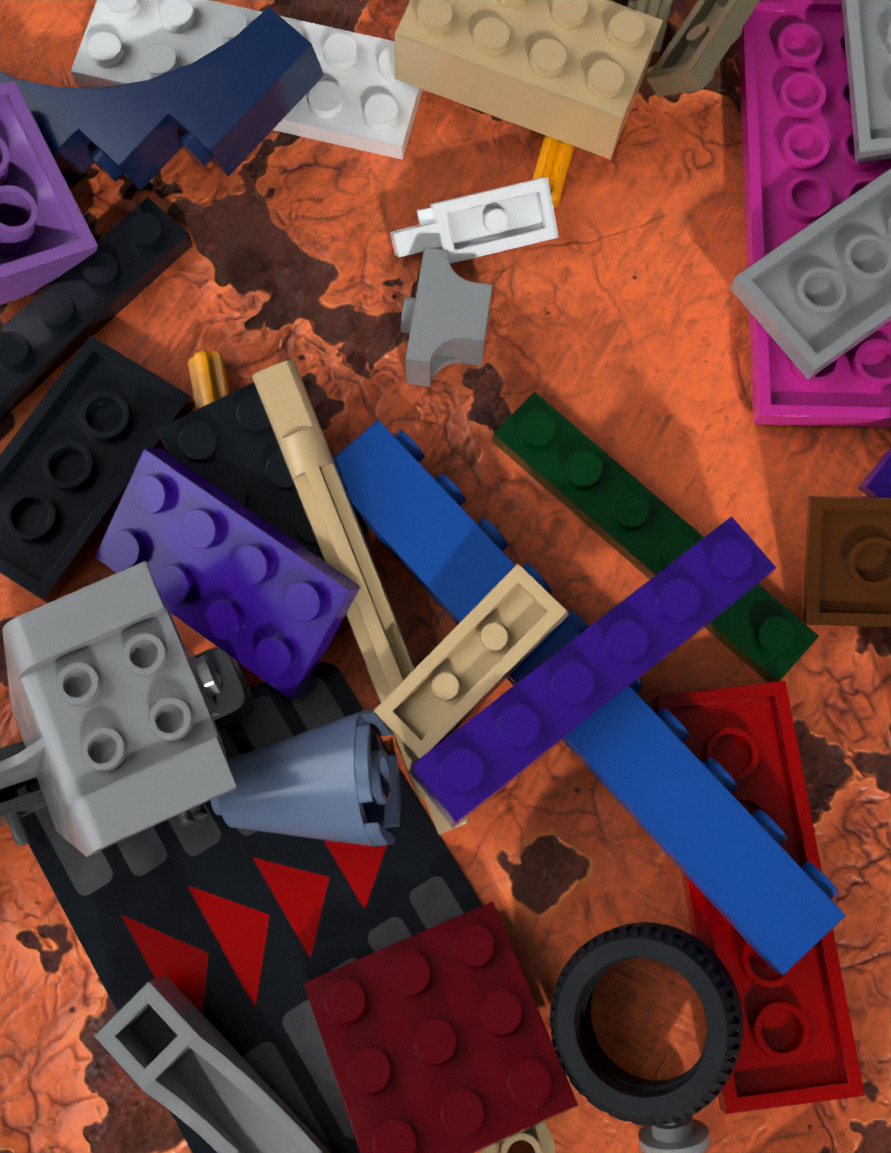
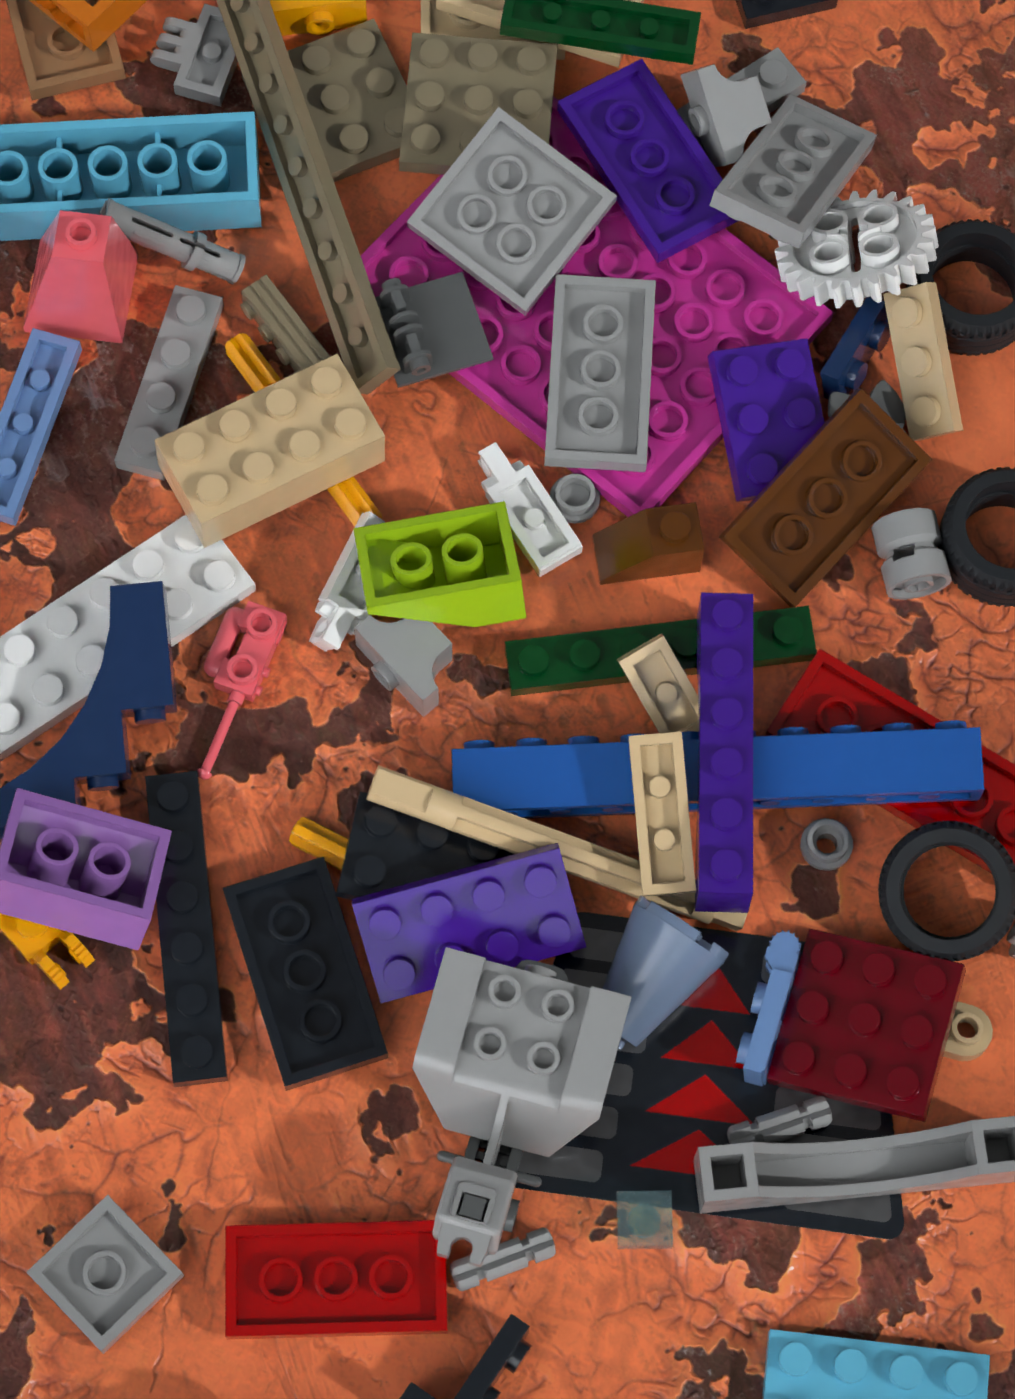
camera: 50 degrees left, 5 degrees down
none -> coral piece [197,600,287,780]
none -> lime slope [353,501,526,627]
none -> dark grey hinge [375,272,494,388]
none -> white hinge [478,442,583,577]
none -> light grey plate [550,474,600,524]
none -> reddish brown slope [593,502,704,585]
none -> clear light blue plate [616,1190,673,1249]
none -> tan plate [617,633,699,733]
none -> light grey axle [727,1096,833,1144]
none -> medium blue hinge [736,930,801,1087]
none -> light grey plate [800,818,853,871]

